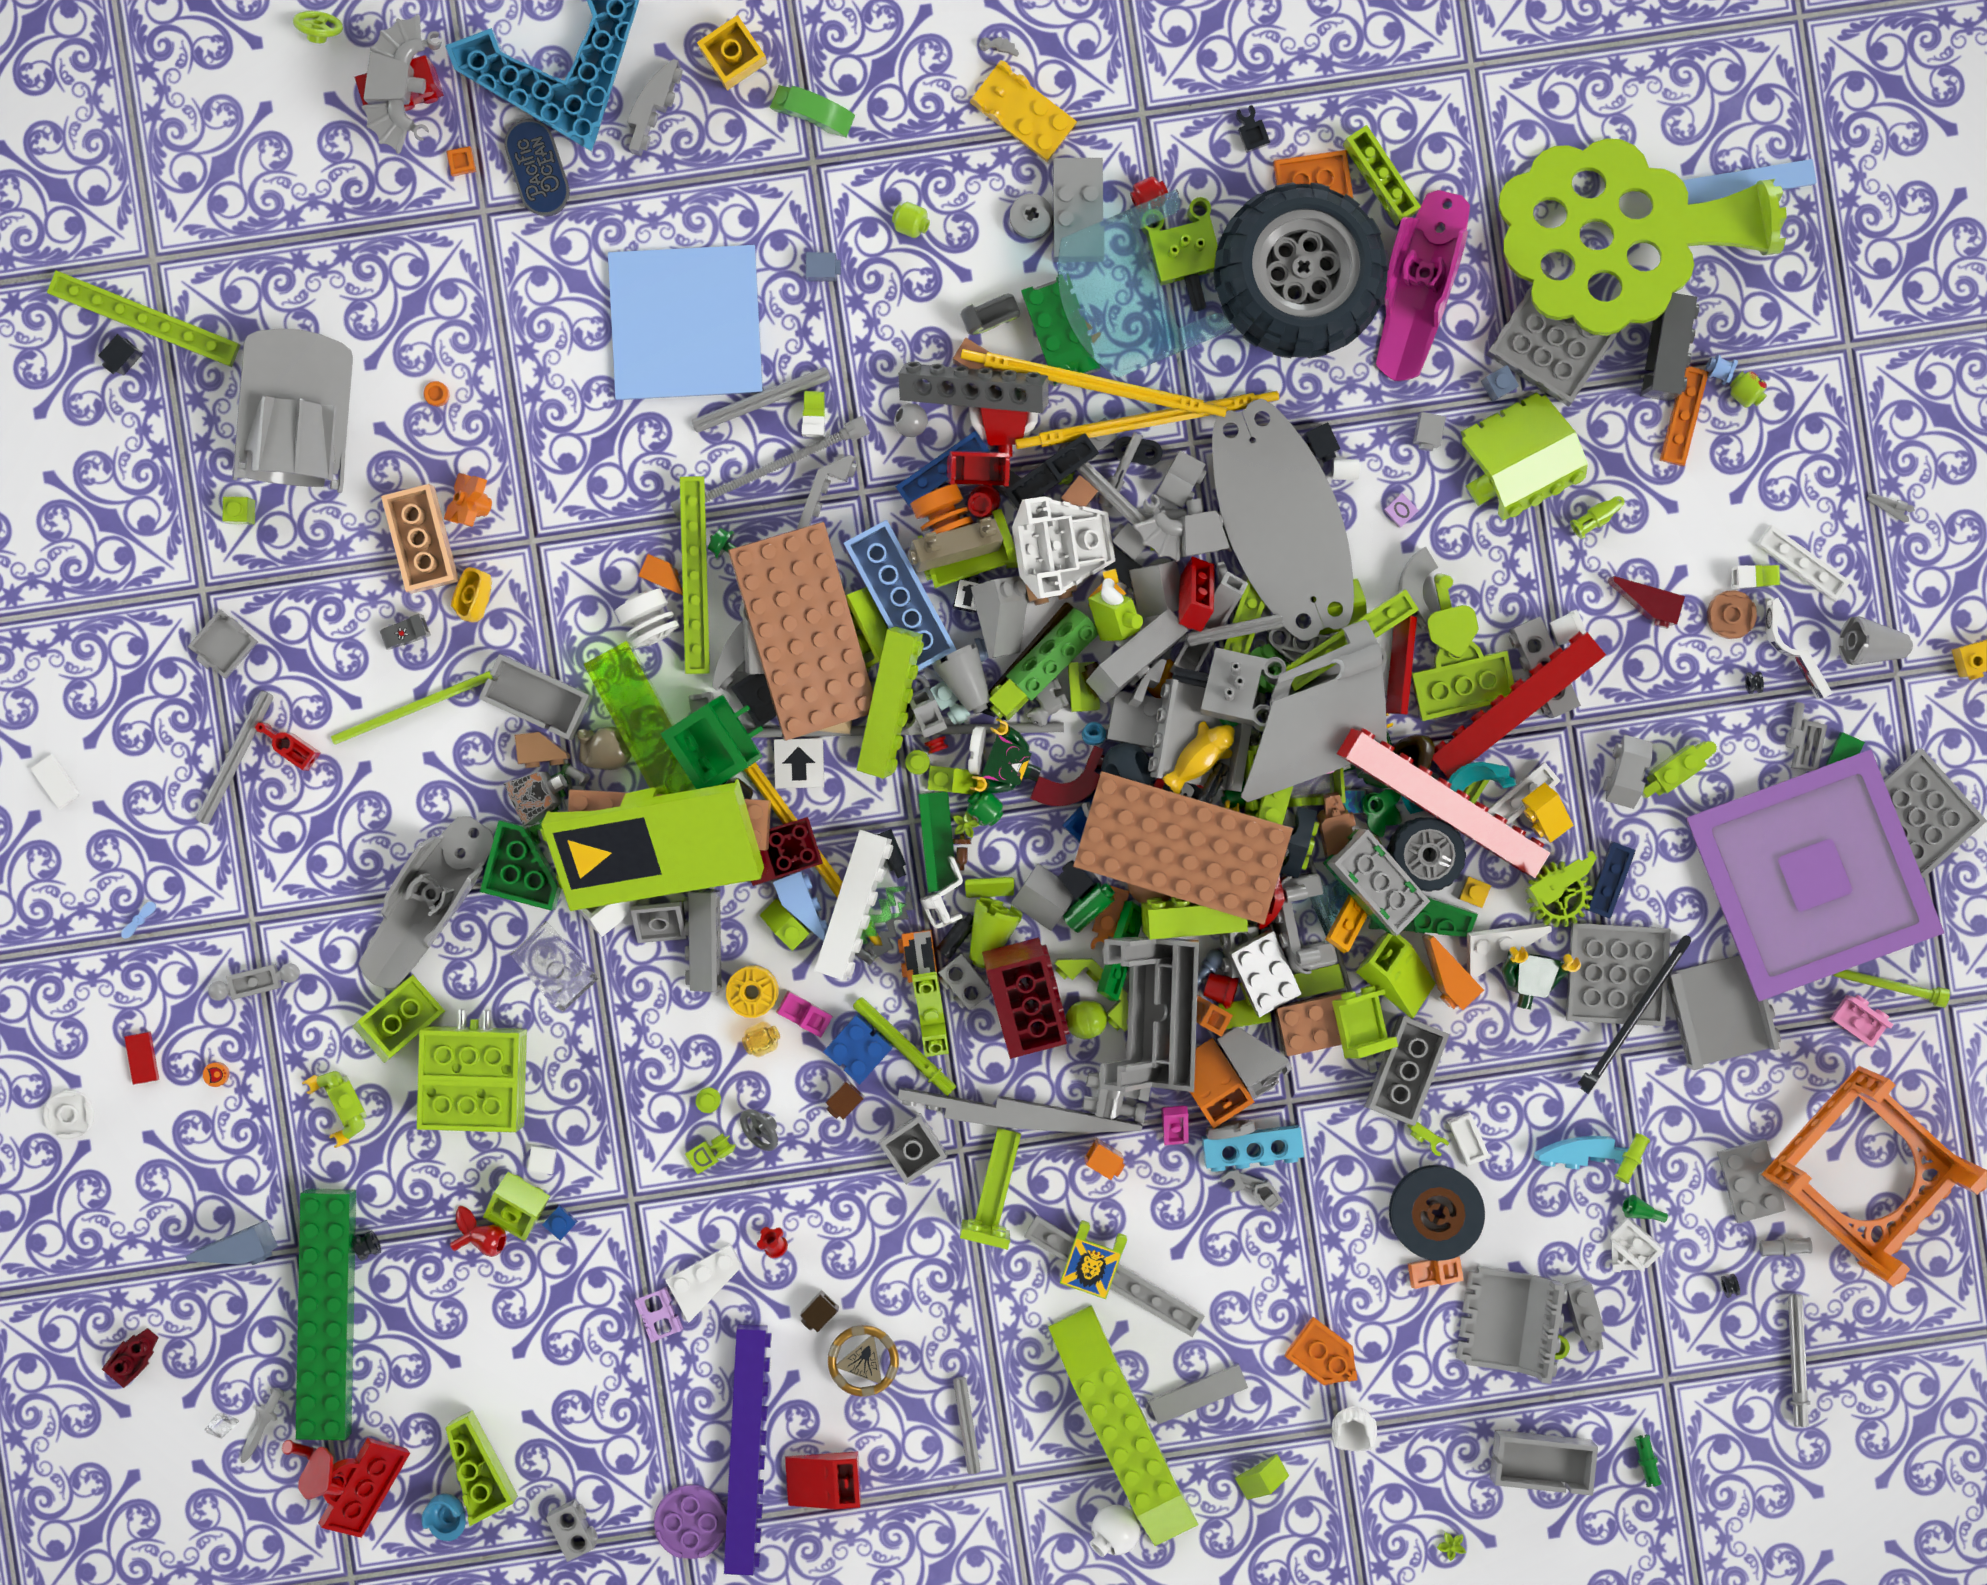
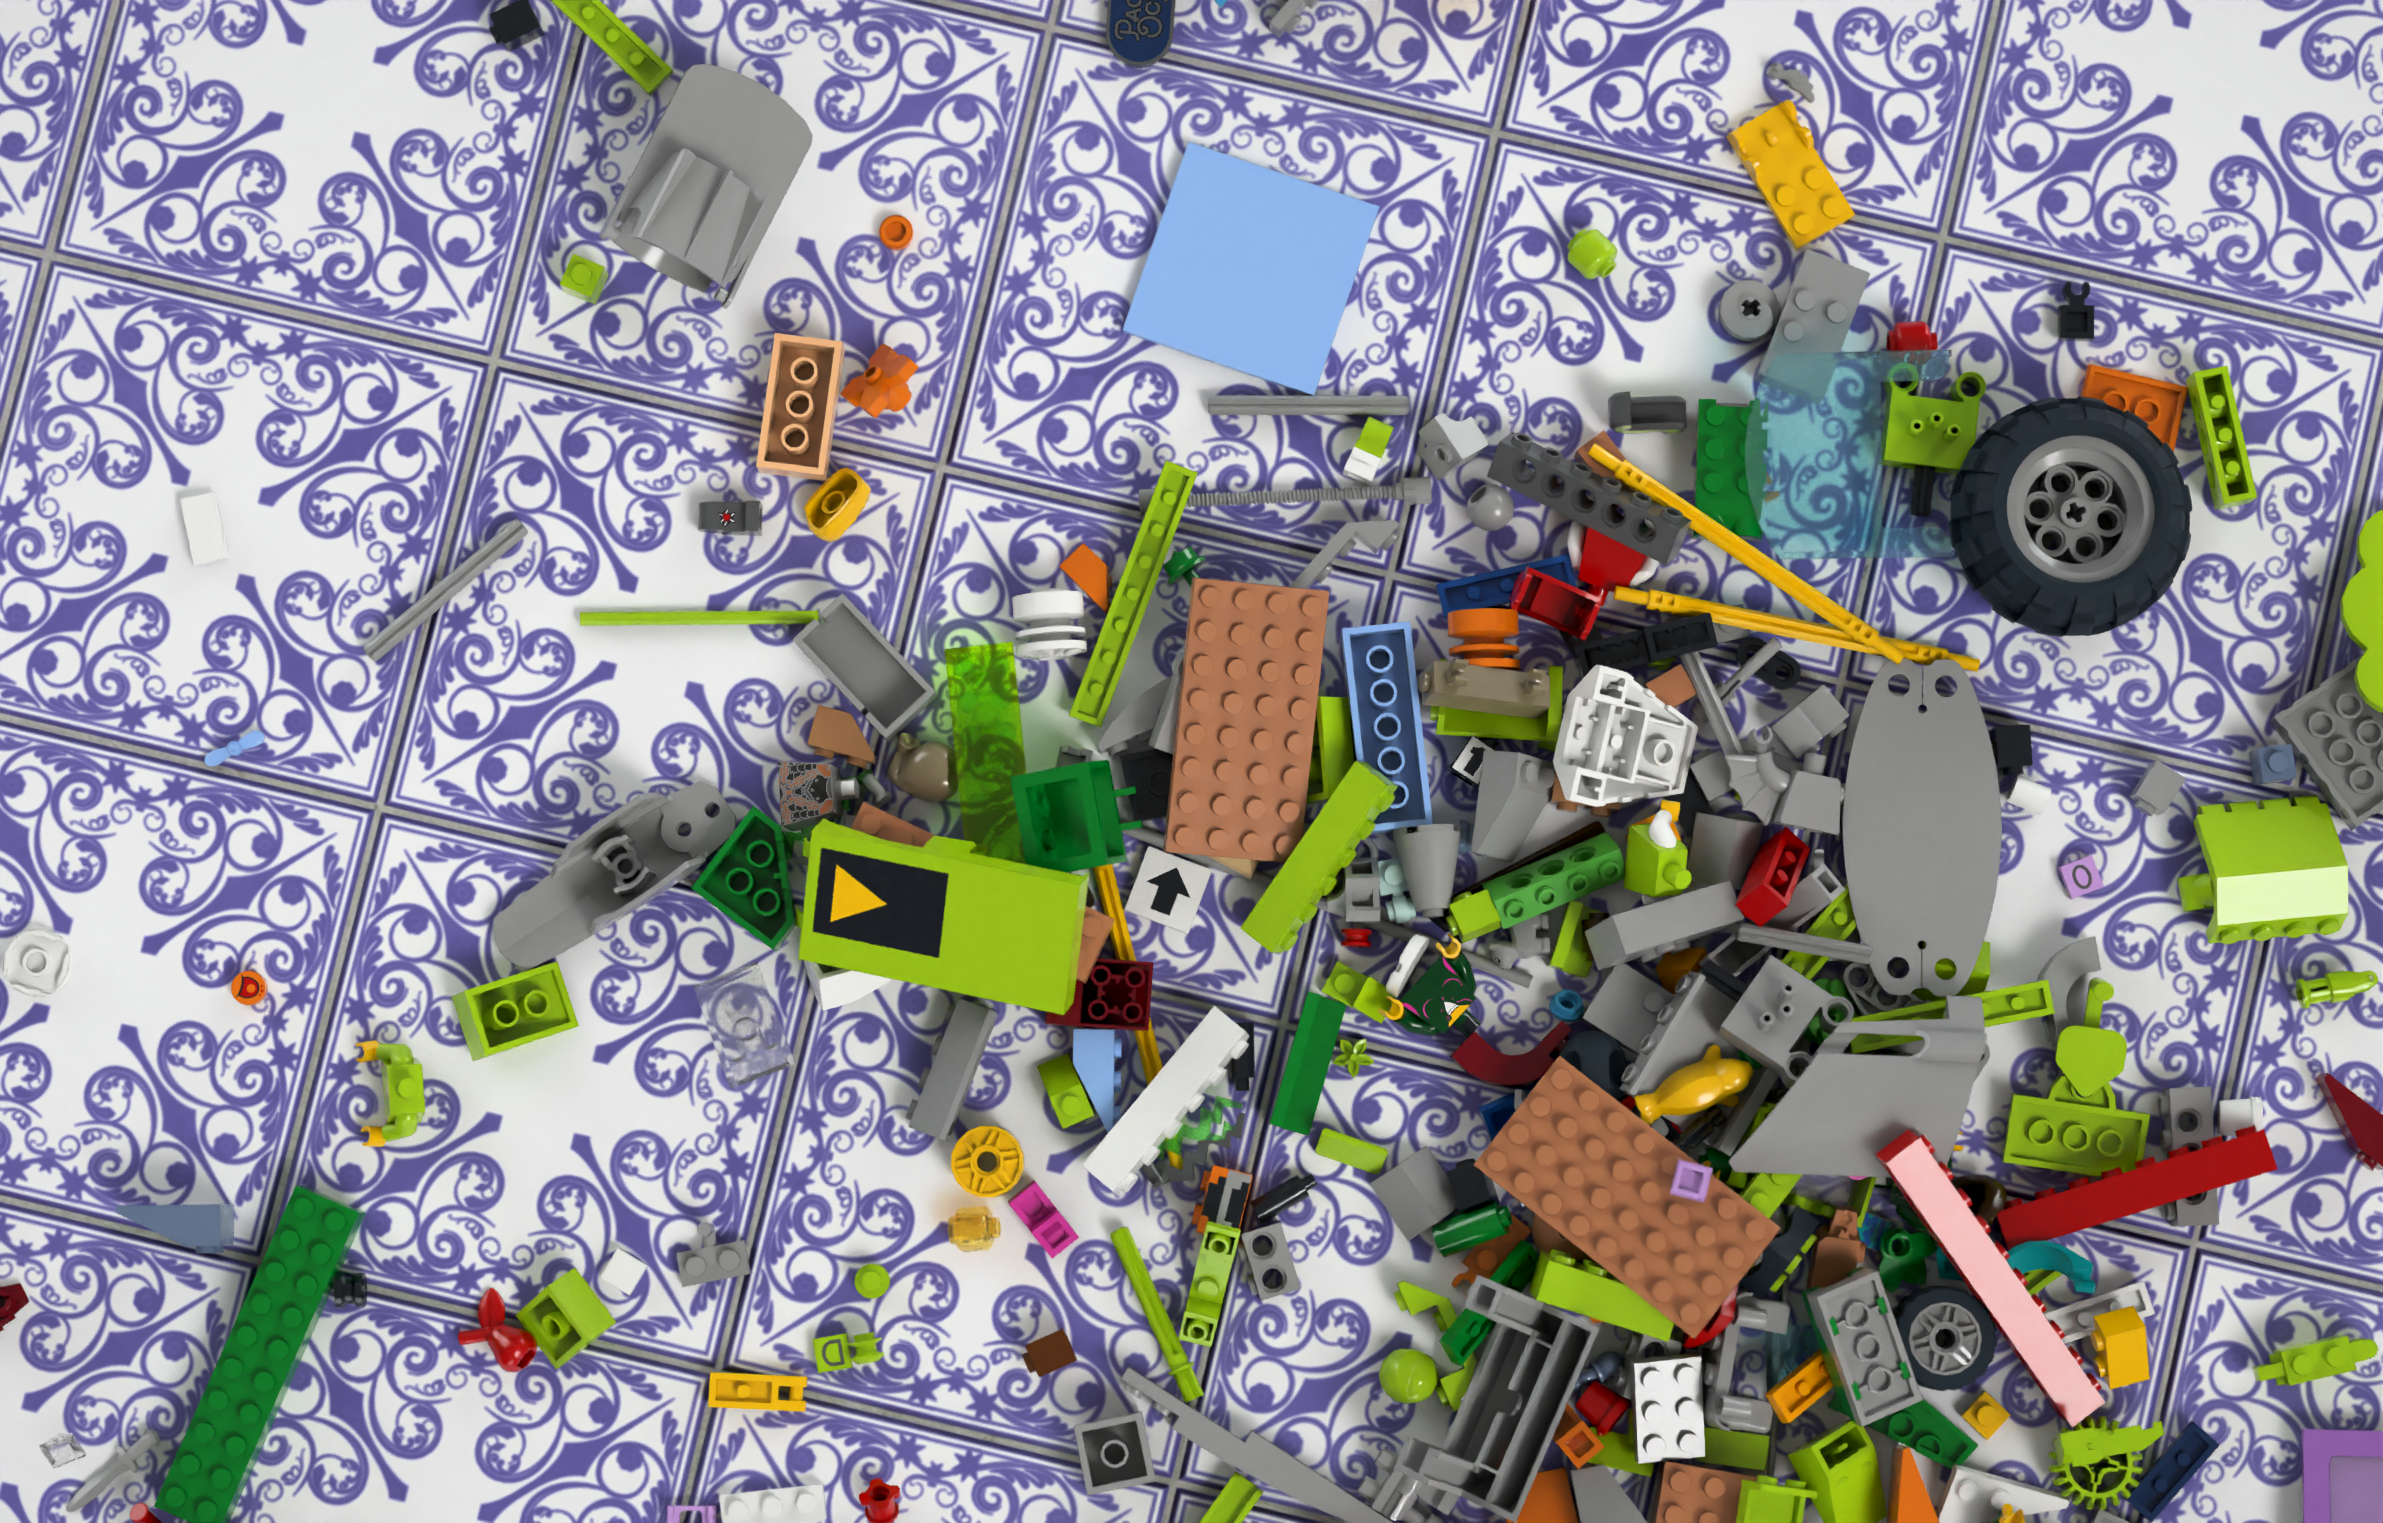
camera: 20 degrees right, 5 degrees down
red tile [124,1032,160,1085] -> none
light grey piece [187,609,258,679] -> none
light grey plate [208,963,300,1001] -> none
red piece [255,722,321,771] -> none
lime piece [416,1009,527,1133] -> none
blue plate [542,1205,578,1241] -> none
light grey slope [630,901,687,943] -> none
dark grey piece [740,1109,778,1151] -> none
bright green arch [770,85,855,138] -> none
sand blue brick [806,252,841,282] -> none
blue piece [823,1013,893,1085] -> none
lime wheel [905,750,930,775] -> none
white piece [920,856,963,928] -> none
reddish brown piece [953,833,971,871] -> none
green head [967,791,1003,826] -> none
red piece [968,485,1001,517] -> none
lime cone [969,897,1023,968] -> none
dark red brick [982,937,1070,1059] -> none
light grey slope [1128,659,1167,708] -> none
dark pink piece [1376,190,1470,381] -> none
red tile [1386,616,1417,715] -> none
light grey brick [1603,735,1653,809] -> none
none -> light grey plate [676,1223,751,1287]
none -> yellow plate [708,1372,807,1411]
none -> light grey brick [1418,412,1490,481]
none -> lavender tile [1670,1159,1713,1203]

